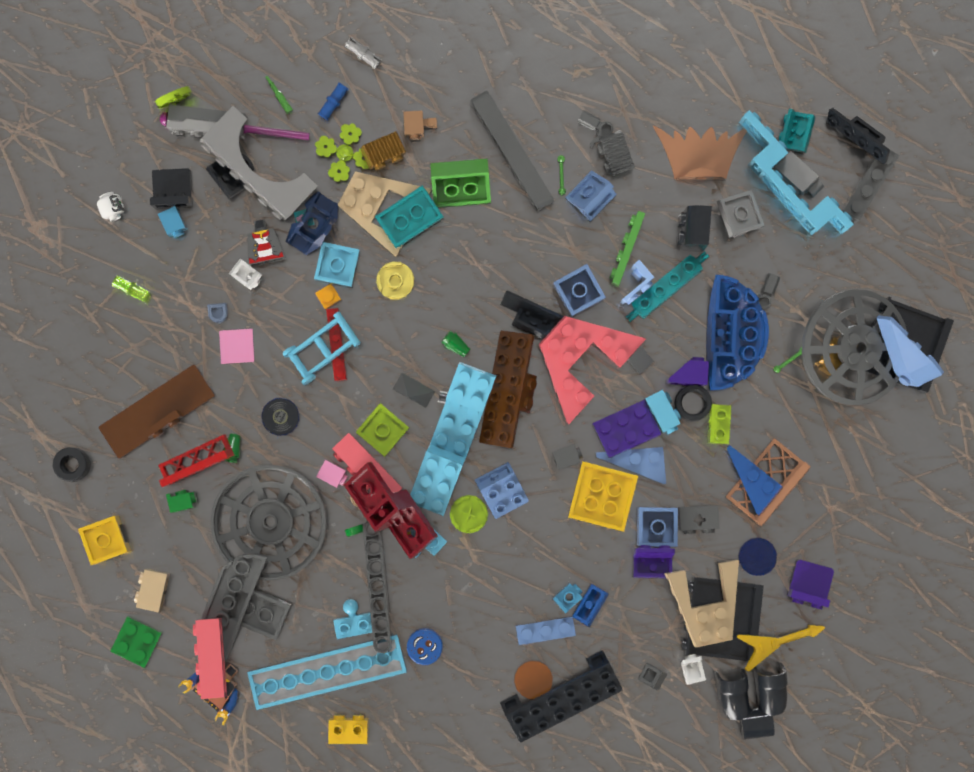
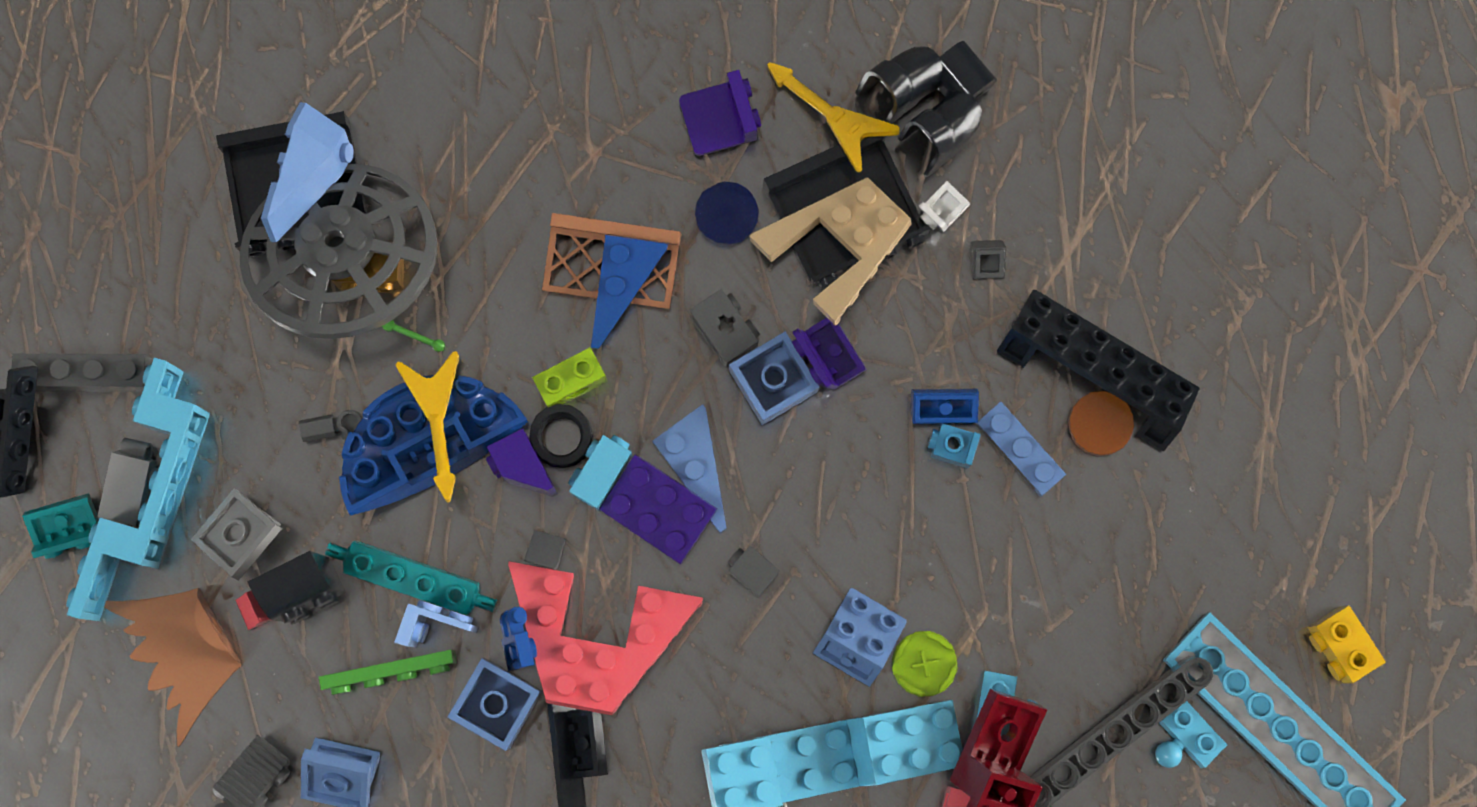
camera: 130 degrees left, 5 degrees down
blue head [407,628,443,665] -> none
reddish brown bracket [479,330,537,449] -> none
yellow plate [568,461,638,532] -> none
none -> coral slope [235,591,271,630]
none -> yellow piece [396,351,459,503]
none -> blue plate [500,607,537,672]

